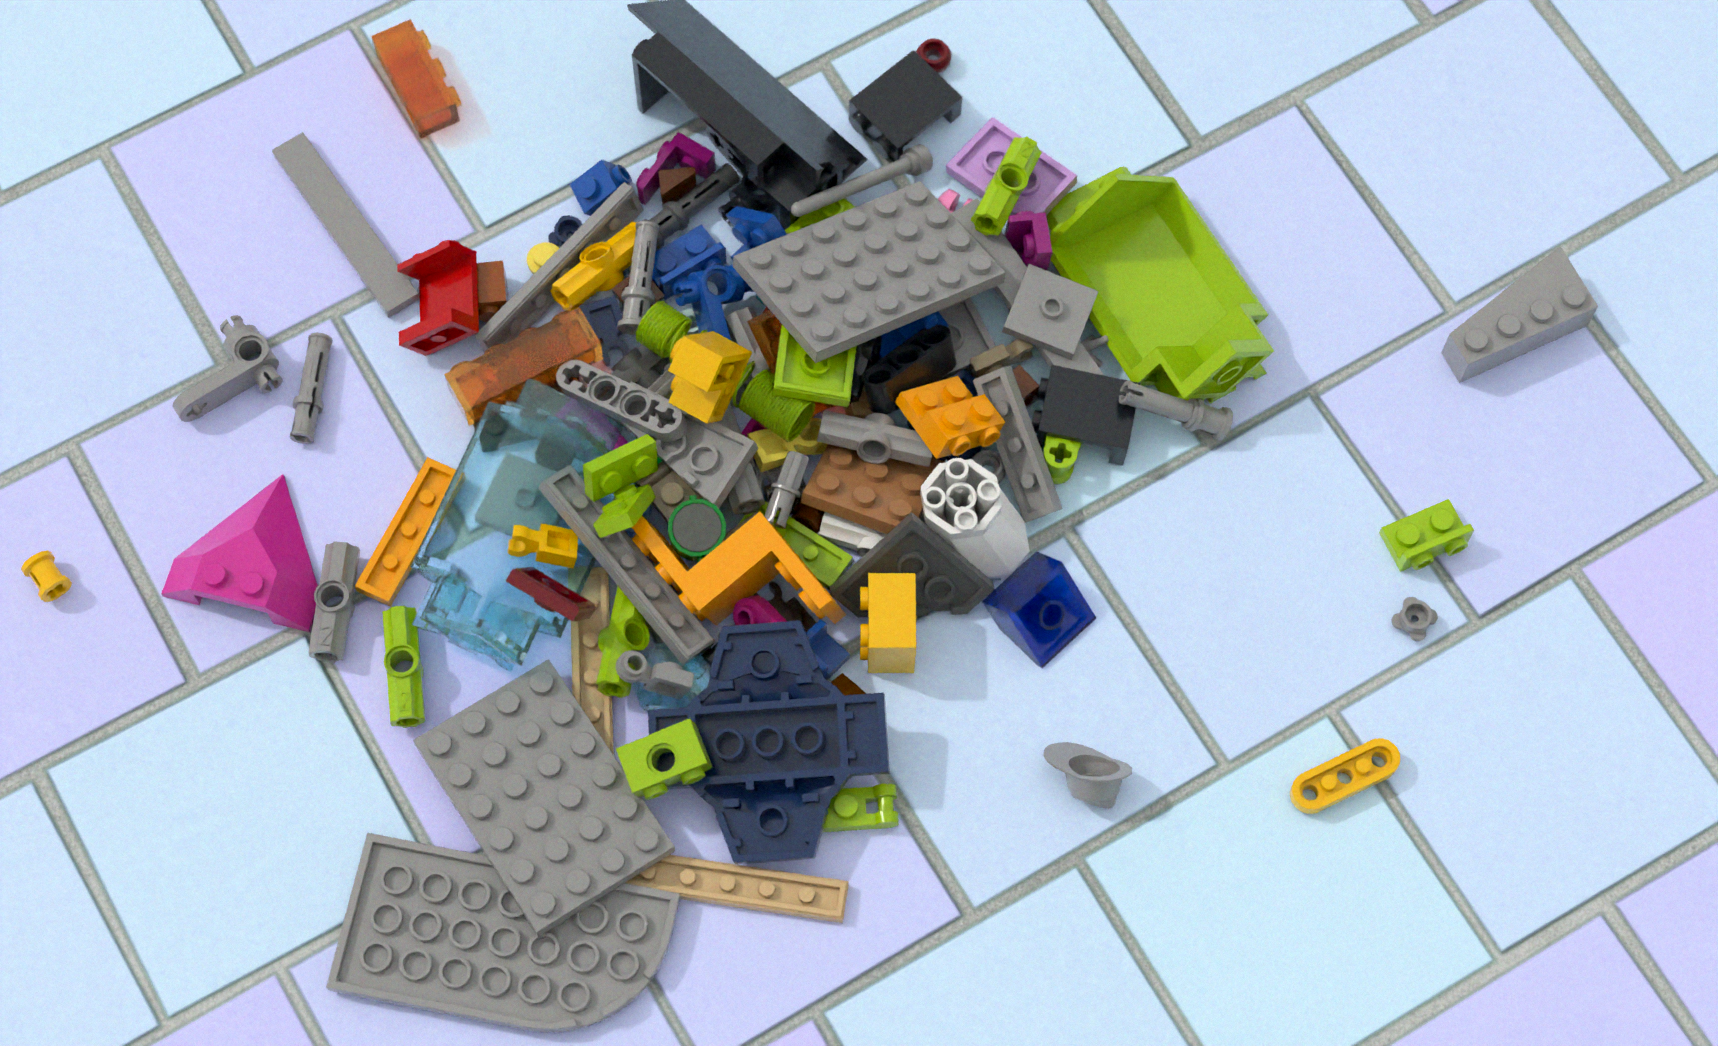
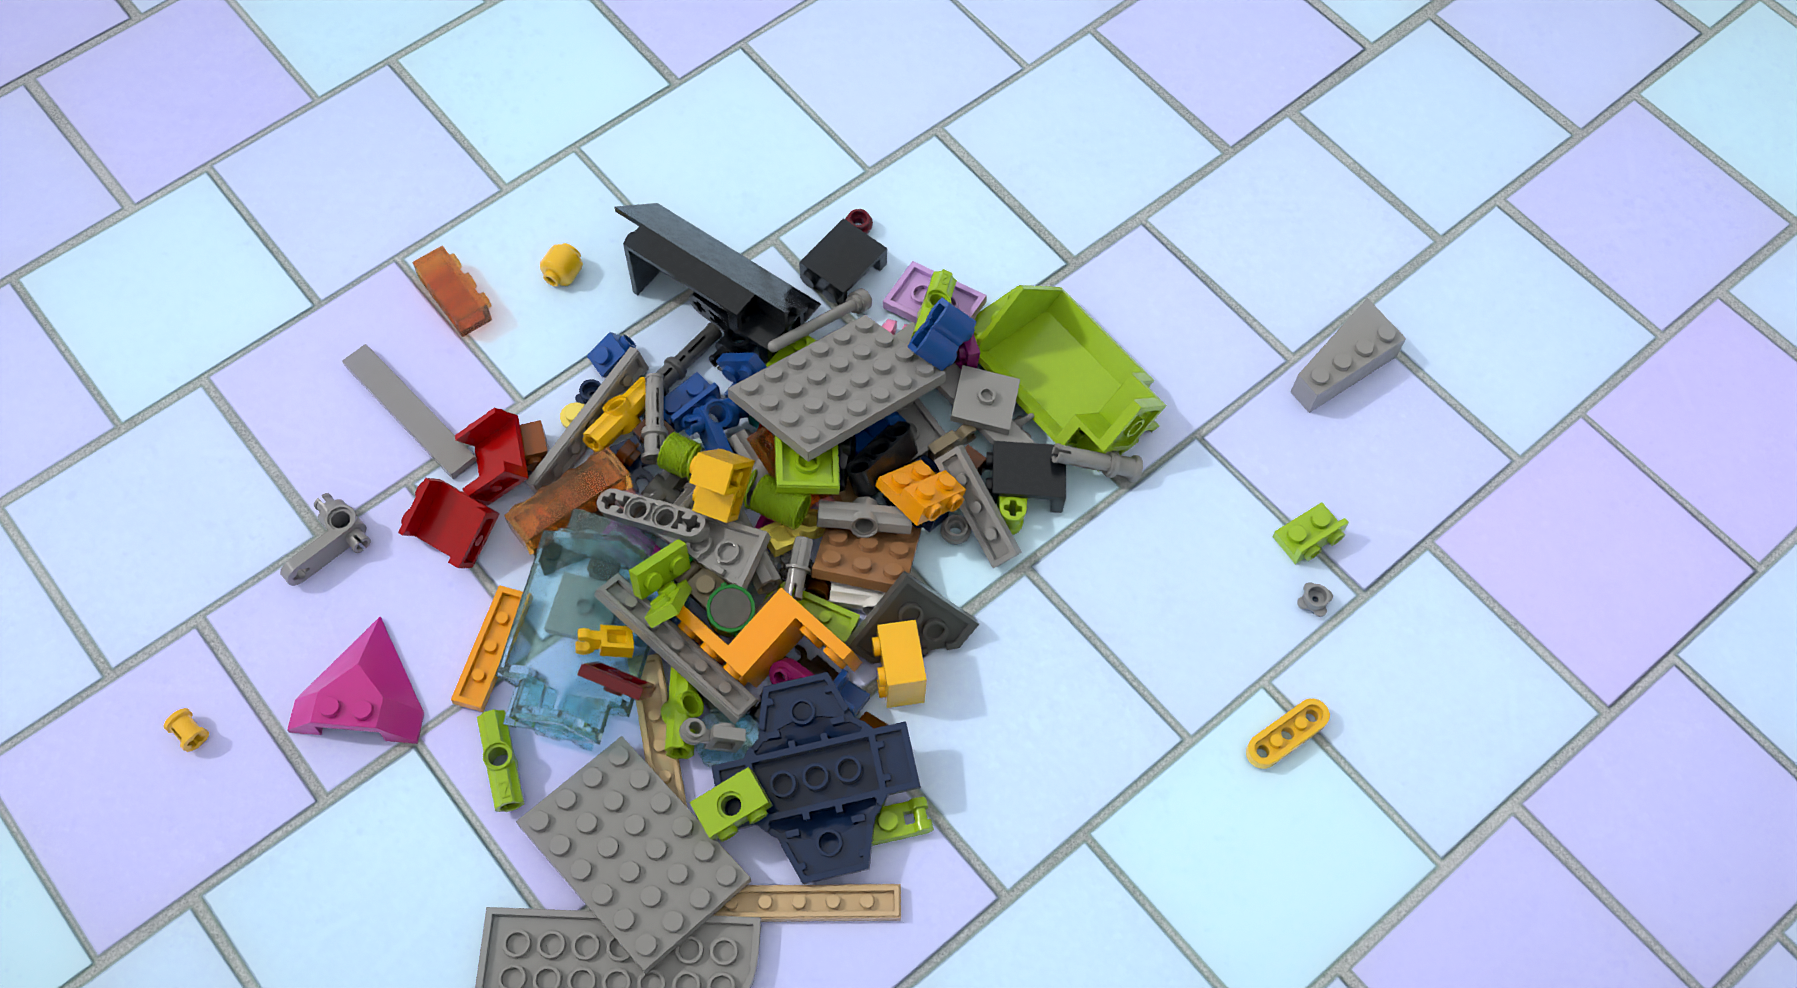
camera: 10 degrees left, 5 degrees down
light grey pin [289,332,333,444] -> none
light grey piece [309,541,360,662] -> none
magenta bracket [636,132,716,205] -> none
reddish brown slope [658,167,697,205] -> none
white brick [920,458,1030,581] -> none
clear blue slope [982,551,1096,668] -> none
light grey piece [1043,742,1132,809] -> none
none -> red panel [398,478,500,568]
none -> yellow head [540,243,583,286]
none -> reddish brown plate [613,439,641,467]
none -> blue brick [908,298,977,371]

